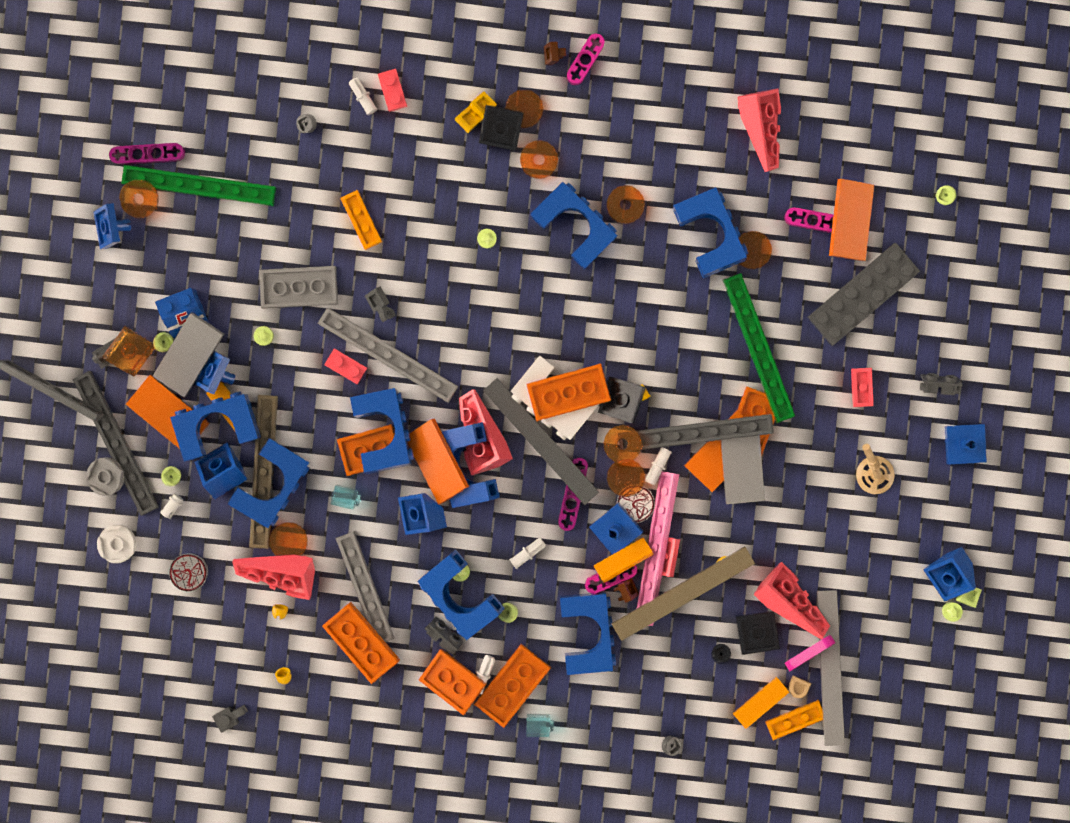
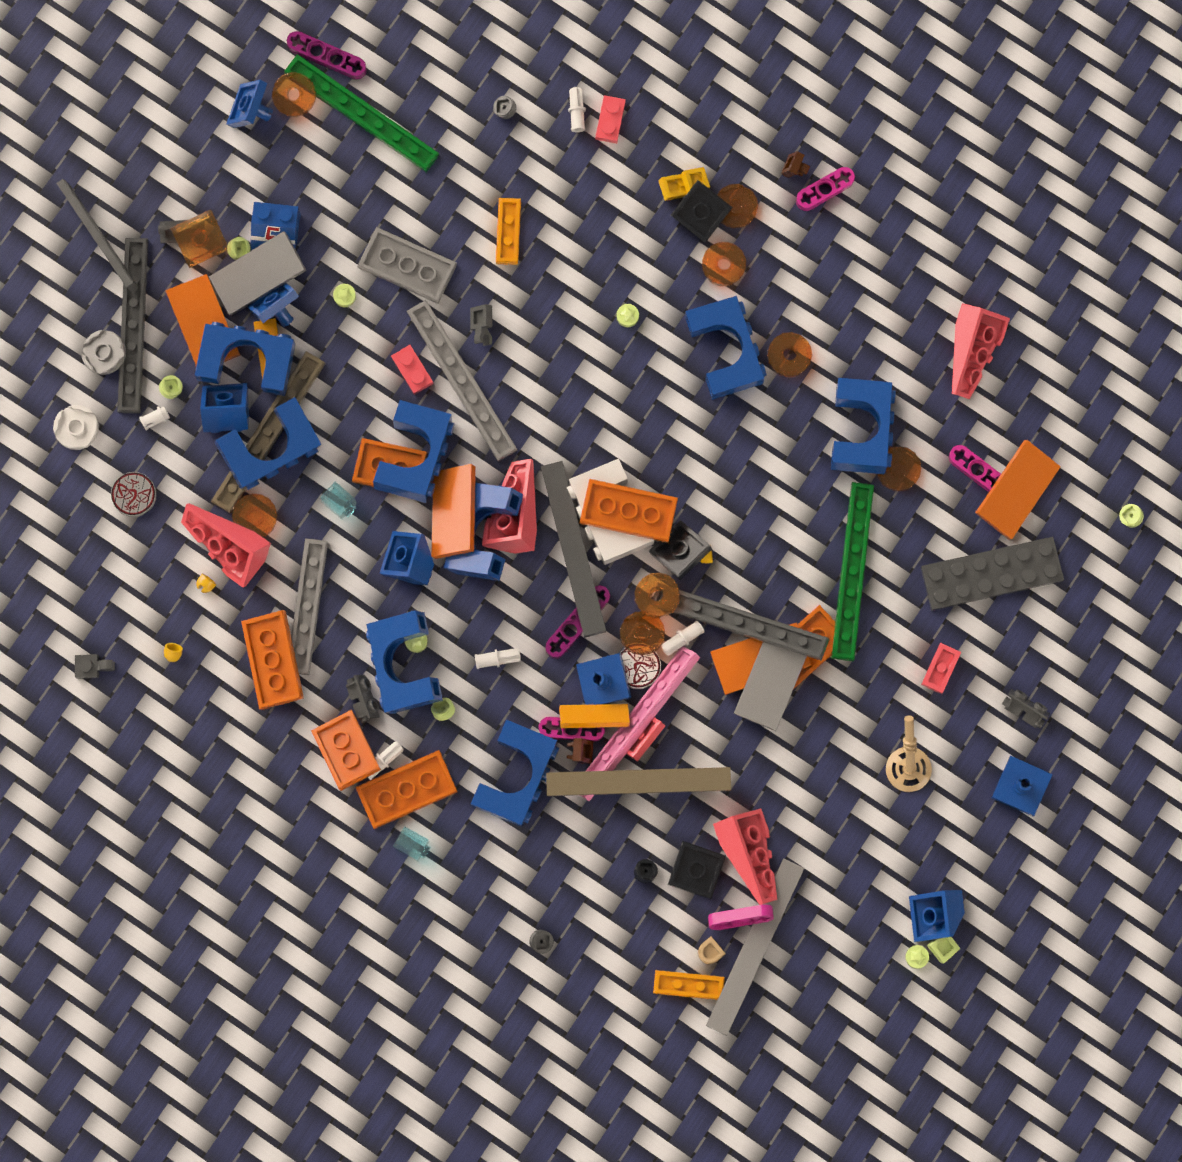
camera: 25 degrees right, 10 degrees down
light orange tile [733,677,789,729] -> none

